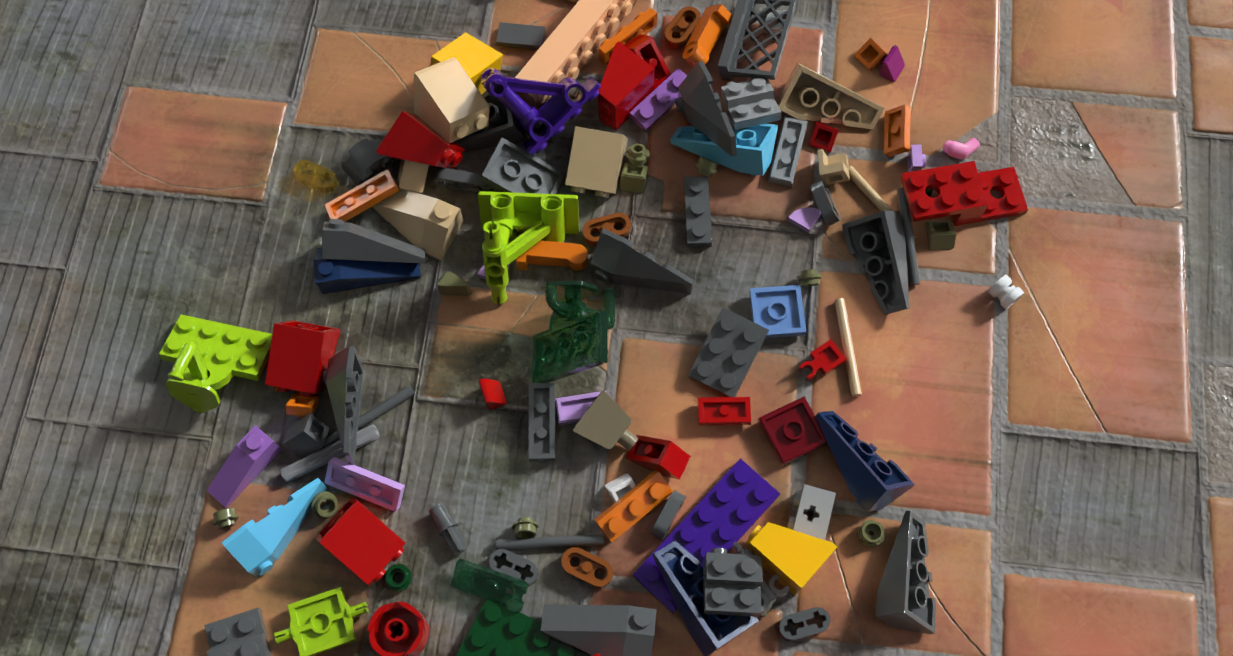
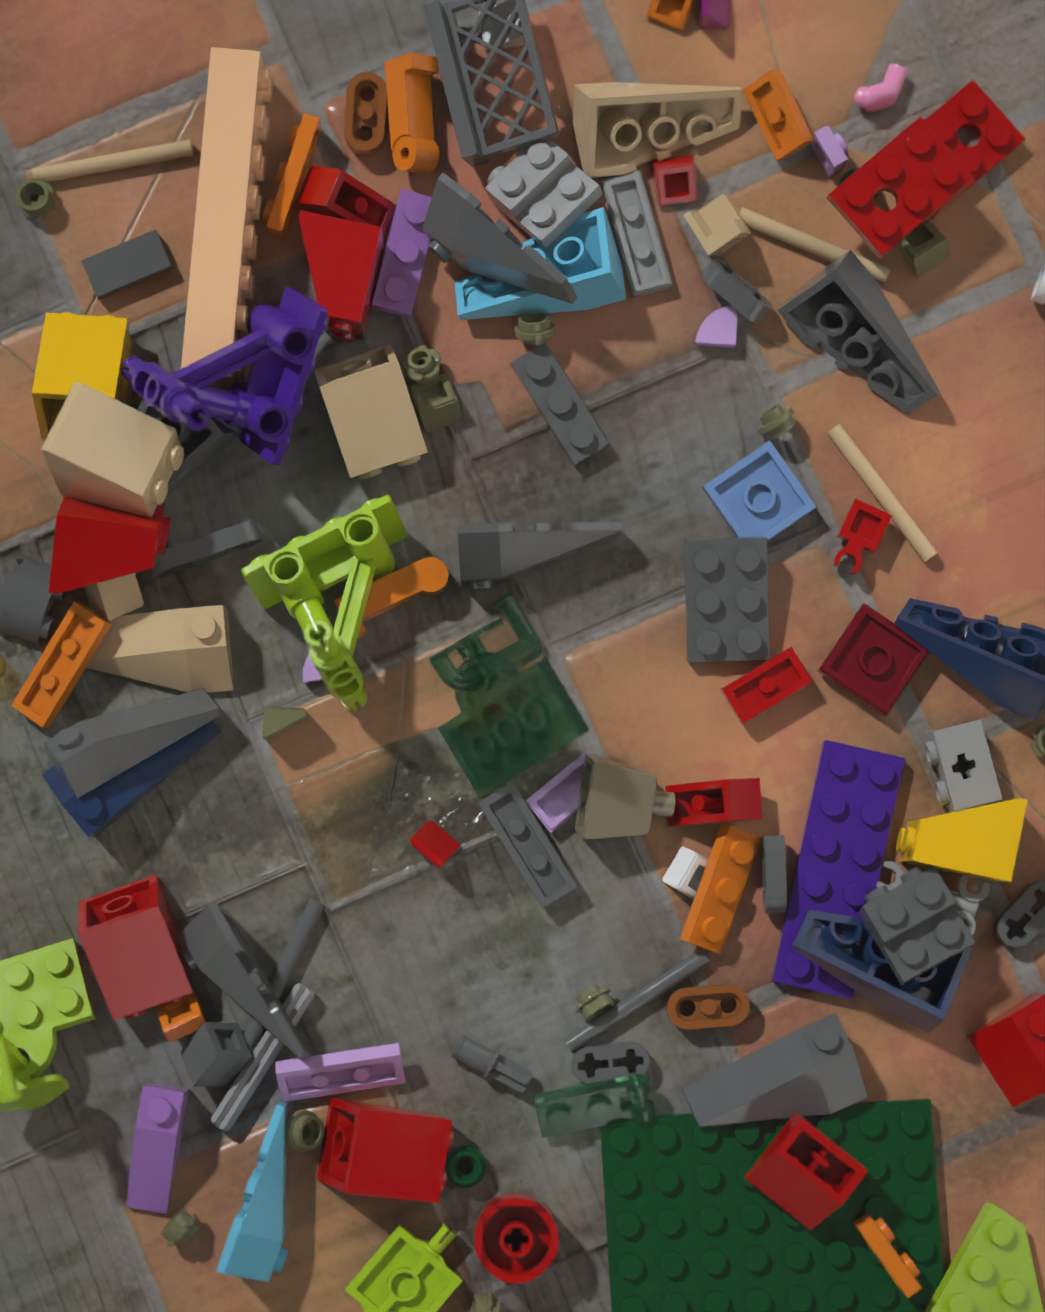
camera: 40 degrees left, 15 degrees up
dark grey plate [479,138,565,194] -> none
dark orange plate [583,213,631,246] -> none
dark grey bar [897,187,920,286] -> none

